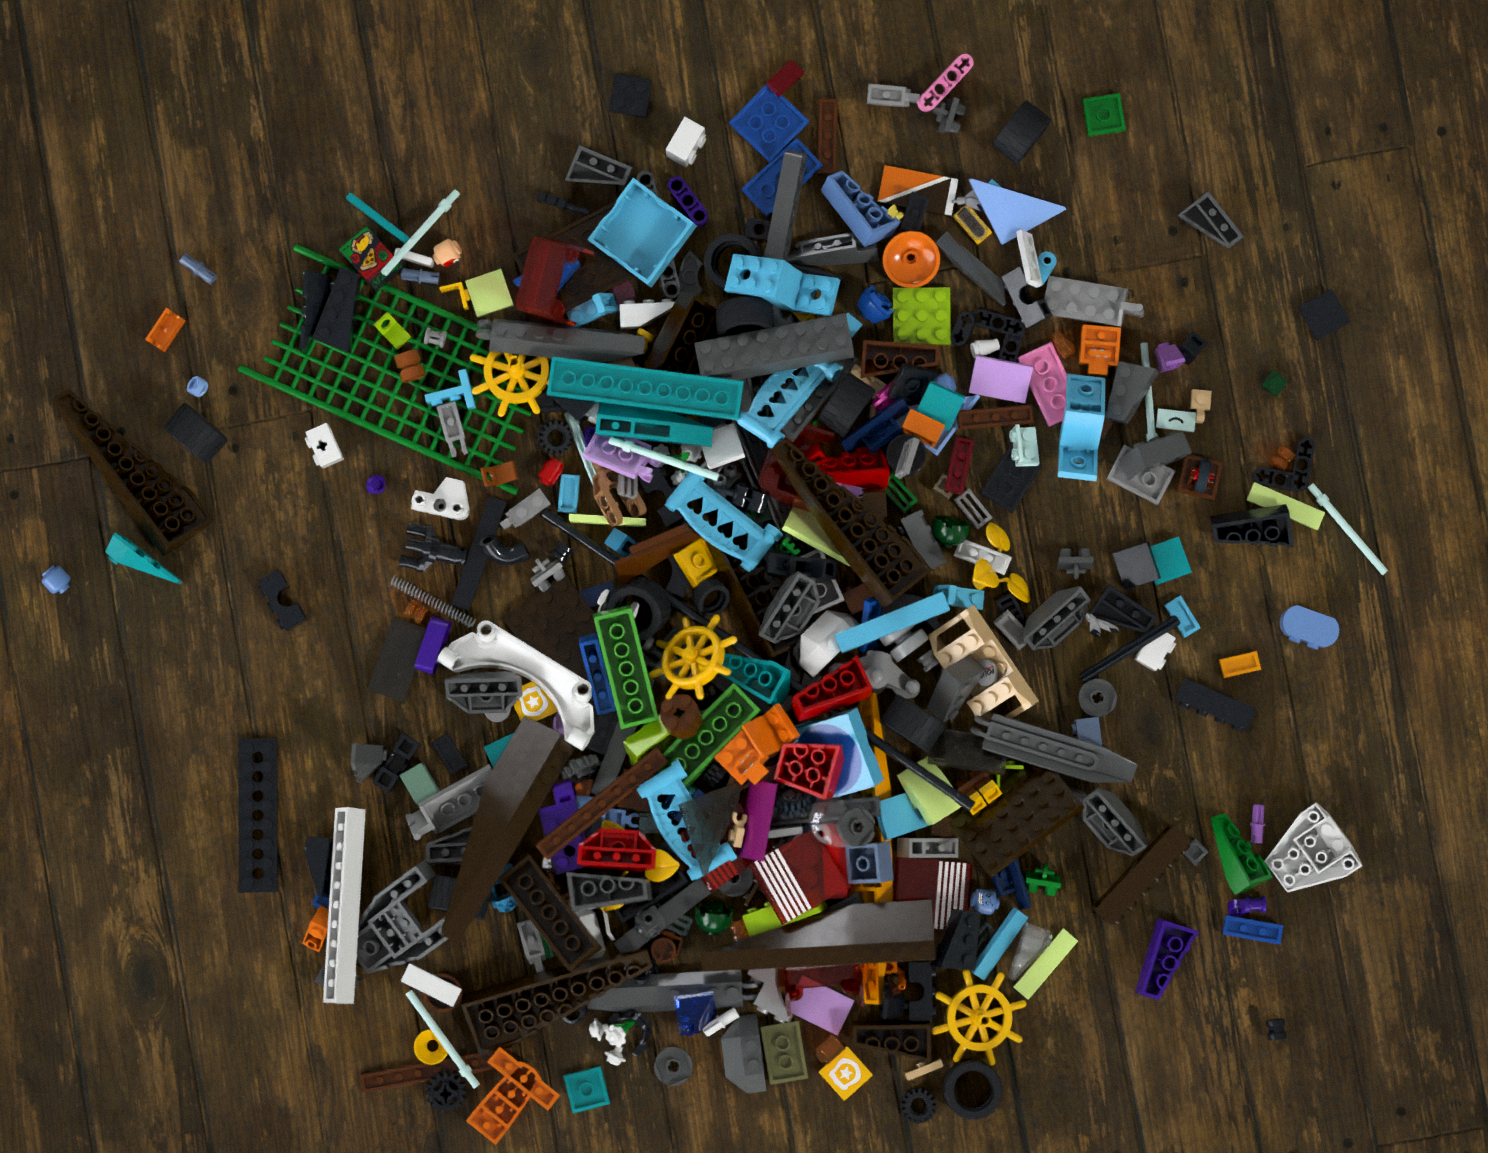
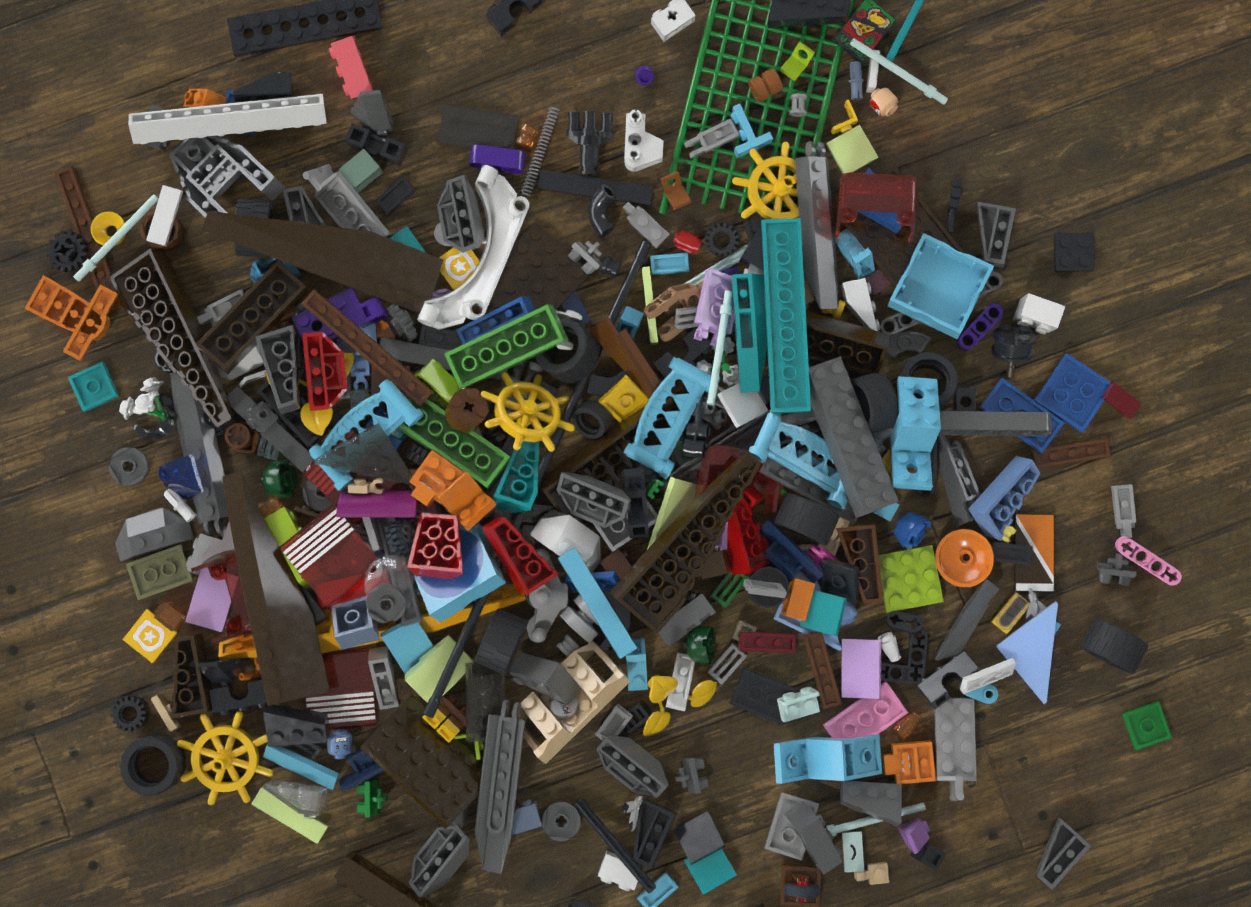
camera: 80 degrees right, 0 degrees up
none -> coral wedge [329,36,373,99]
none -> black wheel [991,324,1036,377]

